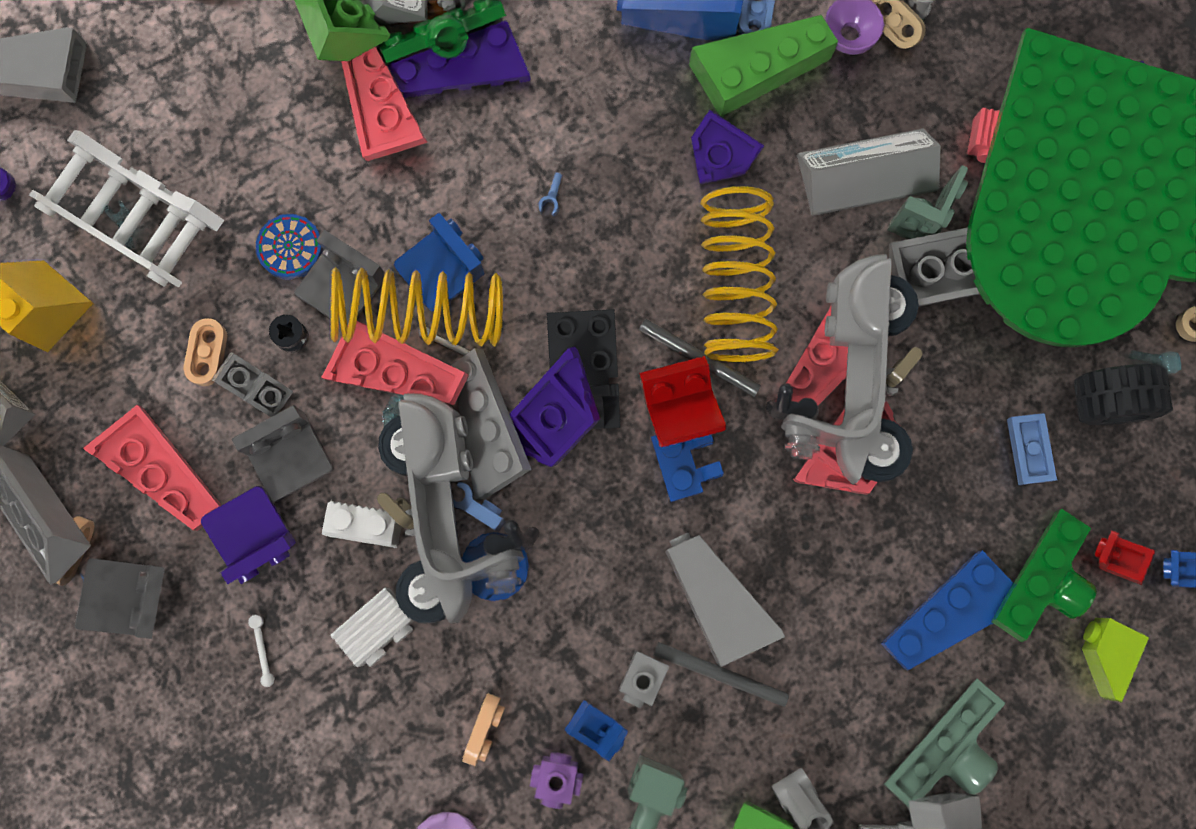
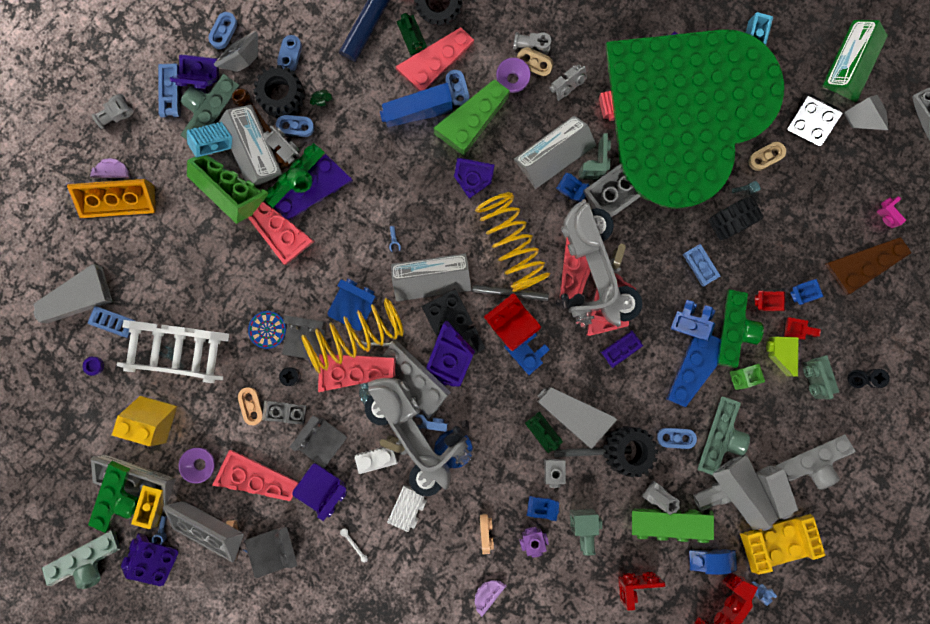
camera: 20 degrees left, 5 degrees up
none -> medium blue slope [88,306,135,338]
none -> medium lavender piece [178,447,215,484]
none -> light grey slope [391,253,471,302]
none -> dark green hinge [525,411,563,454]
none -> light grey hinge [549,64,588,101]
none -> blue bracket [556,173,590,202]
none -> dark purple plate [600,330,644,368]
none -> black tyre [603,426,658,478]
none -> medium blue plate [656,428,697,449]
none -> blue plate [671,300,716,342]
none -> bright green bracket [730,364,765,390]
none -> red plate [784,317,821,340]
none -> sand green bracket [803,355,839,400]

